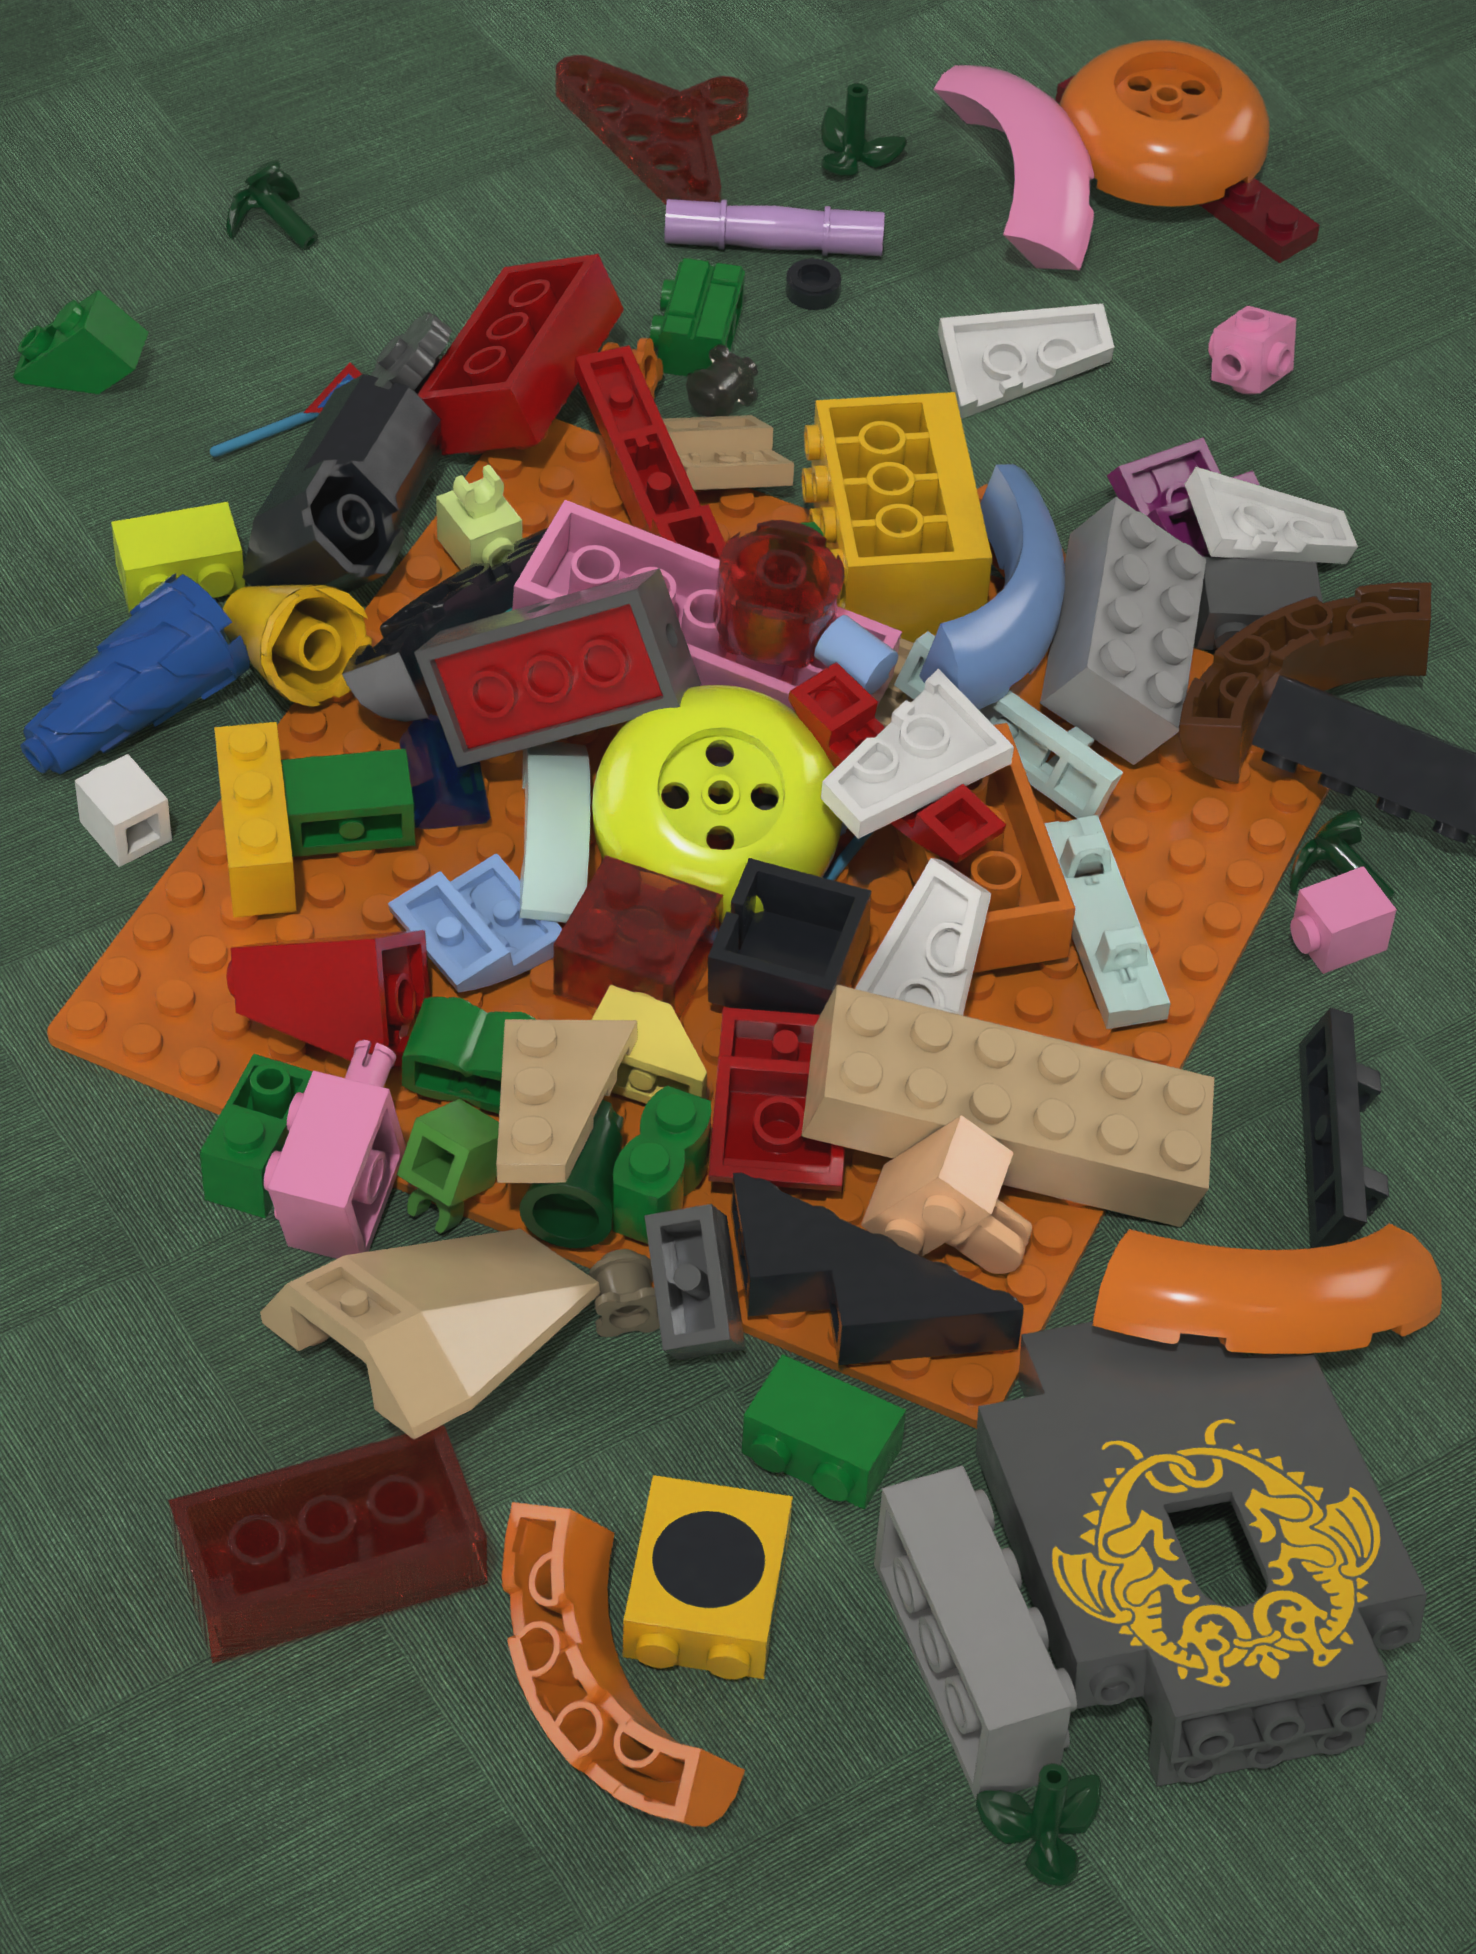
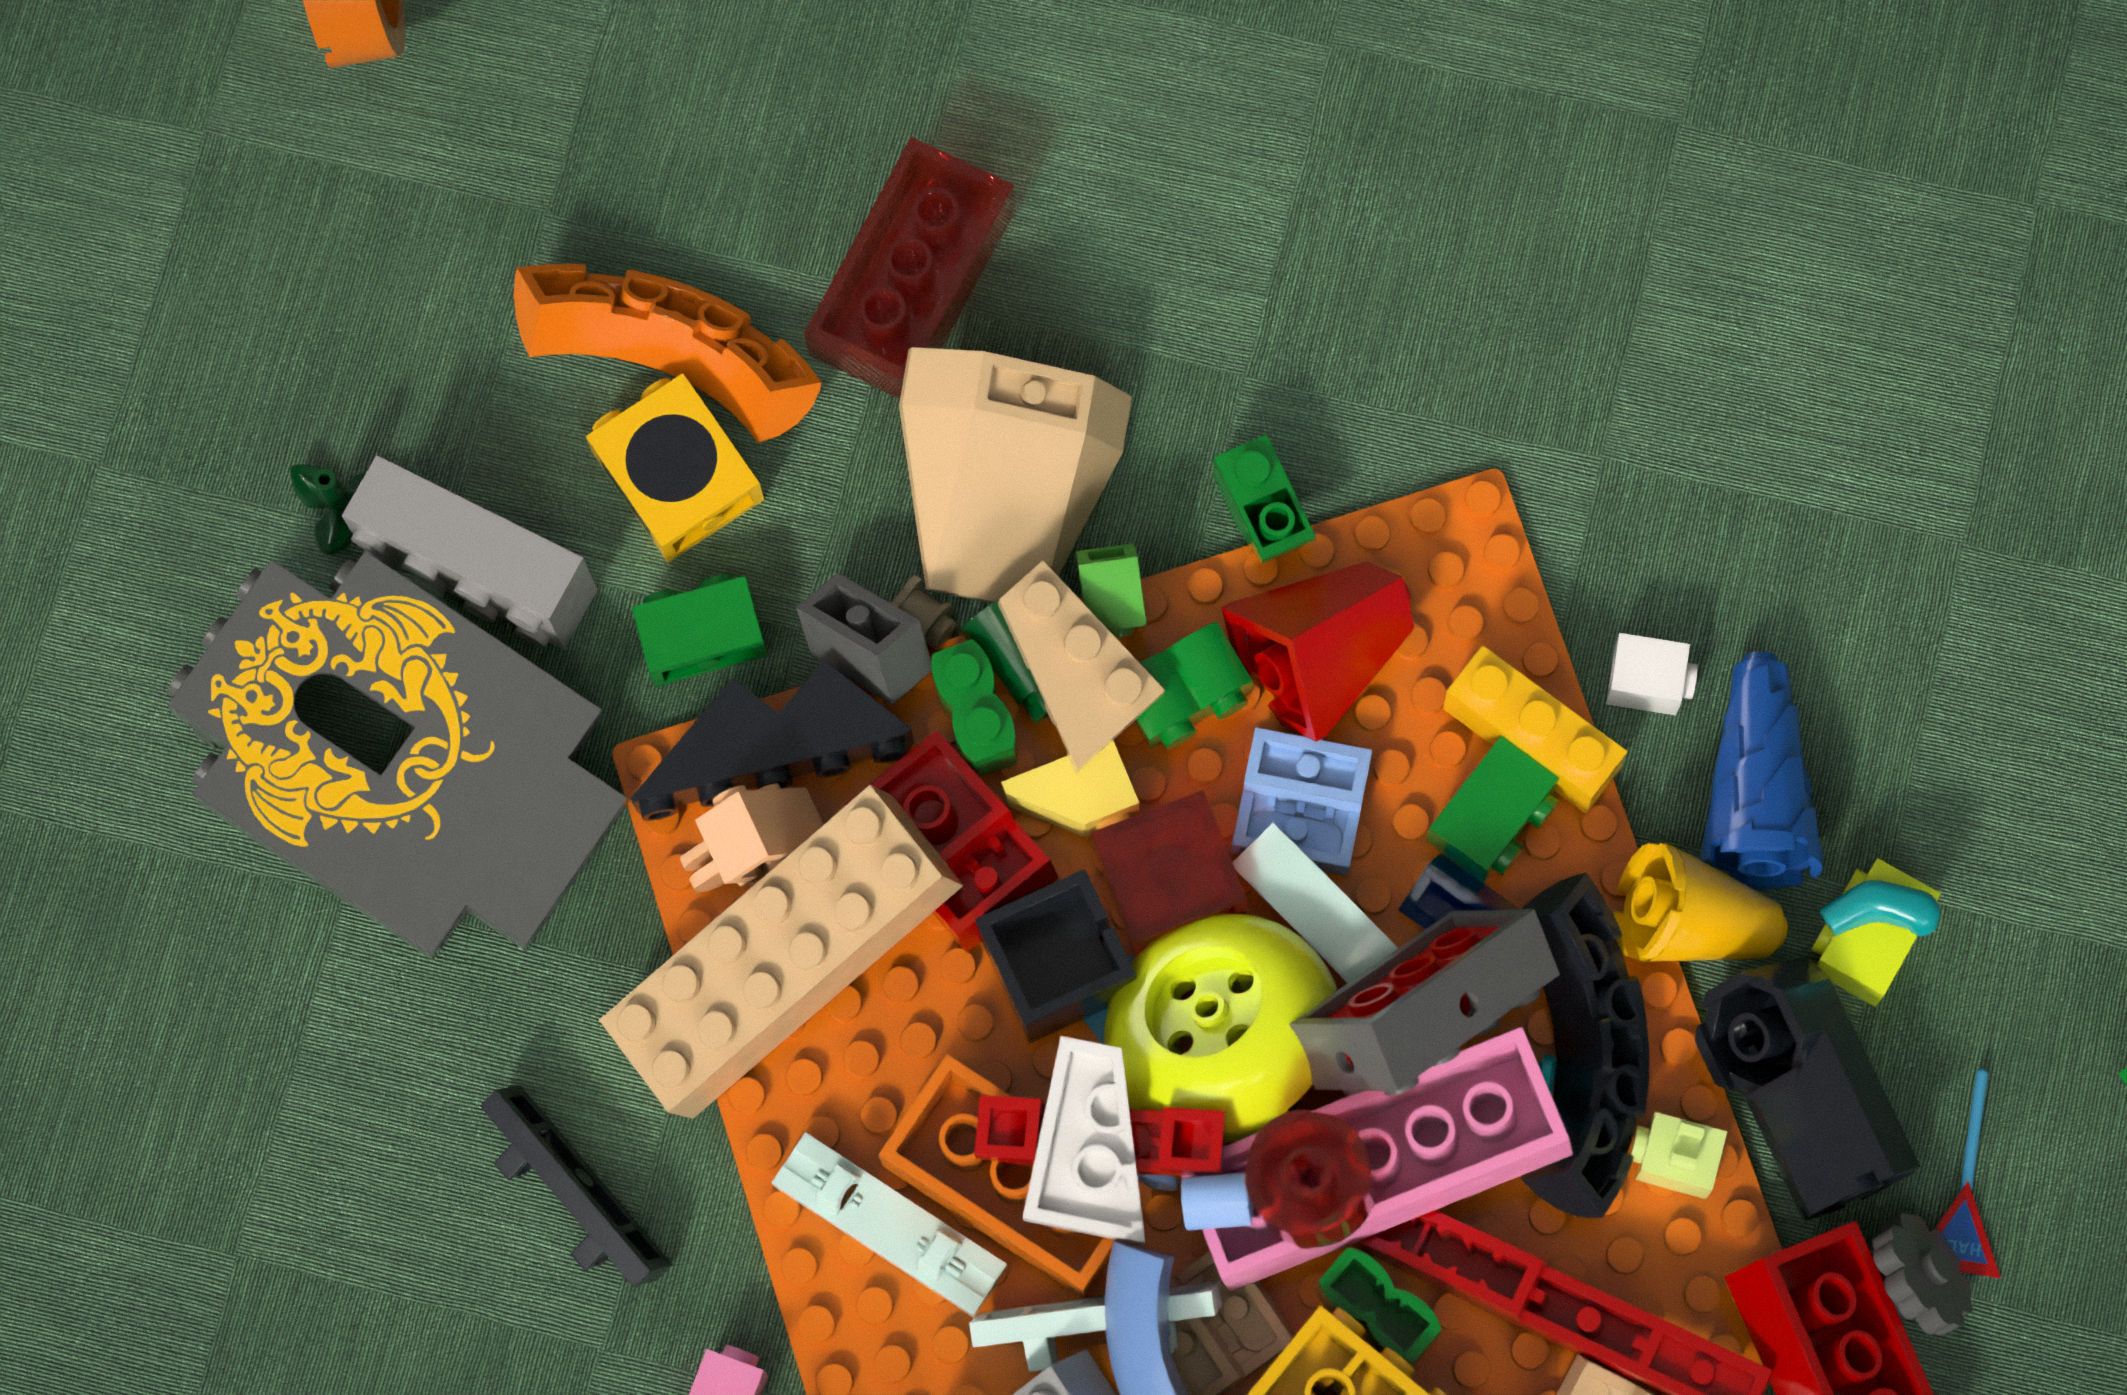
camera: 145 degrees right, 25 degrees up
bright pink brick [264,1040,406,1259] -> none
white wing [855,858,992,1015] -> none
orange brick [1092,1223,1442,1354] -> none
none -> teal arm [1819,880,1941,936]

